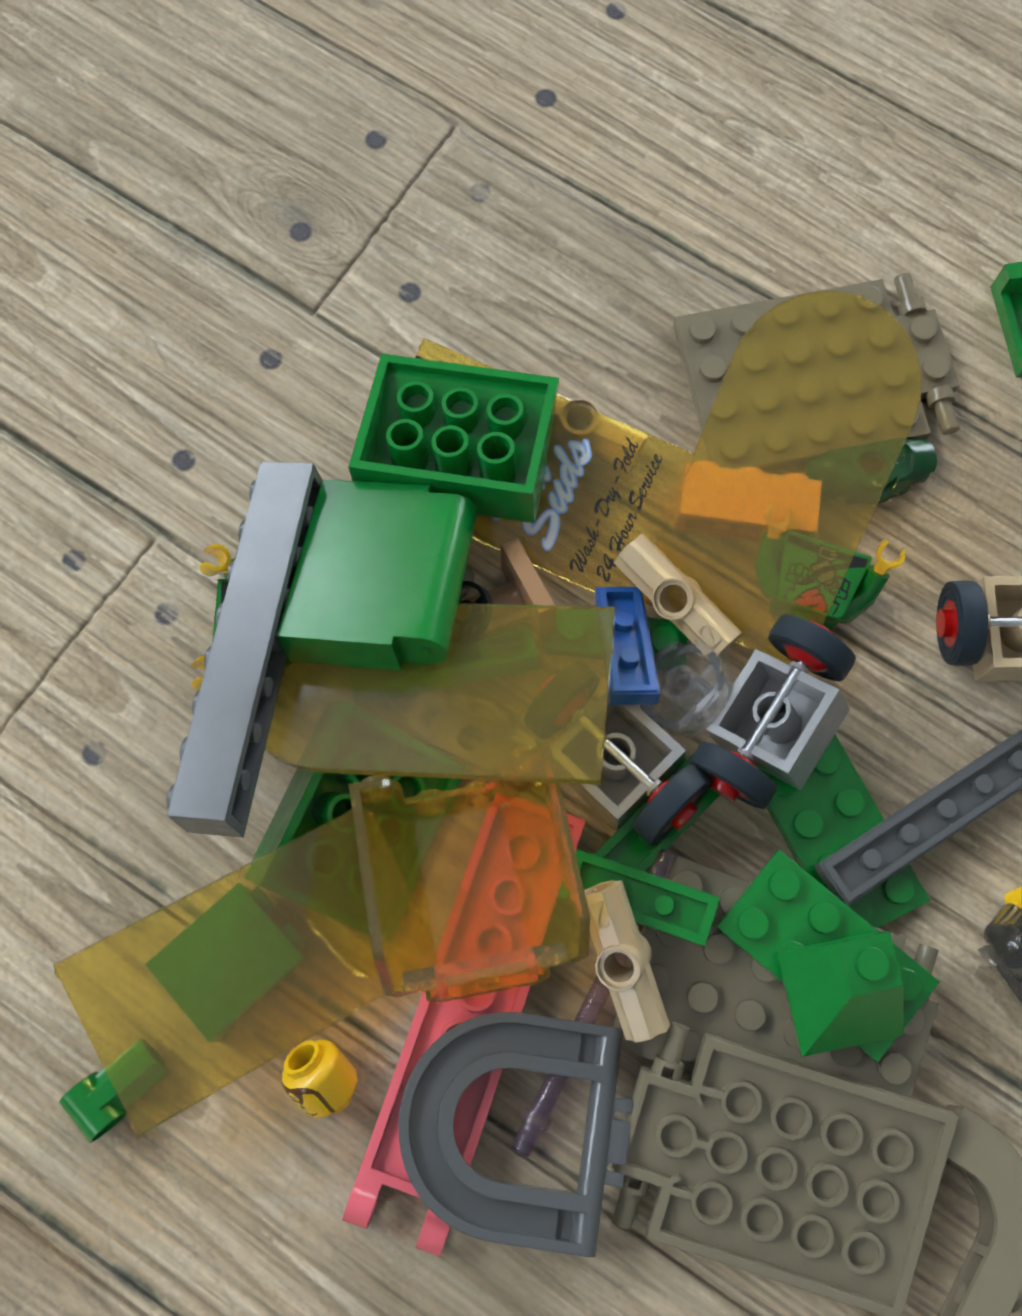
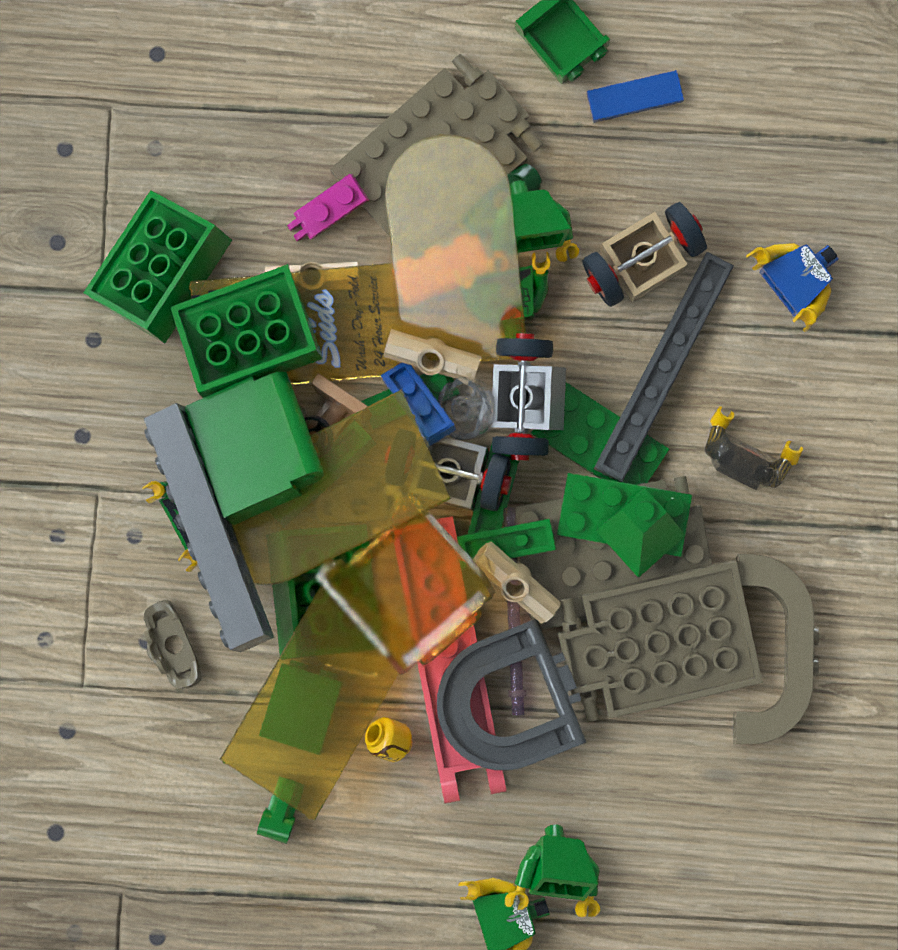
camera: 25 degrees left, 10 degrees up
none -> green slope [83,190,233,344]
none -> dark tan piece [144,600,202,689]
none -> dark pink hinge [287,174,369,241]
none -> green torso [486,180,579,272]

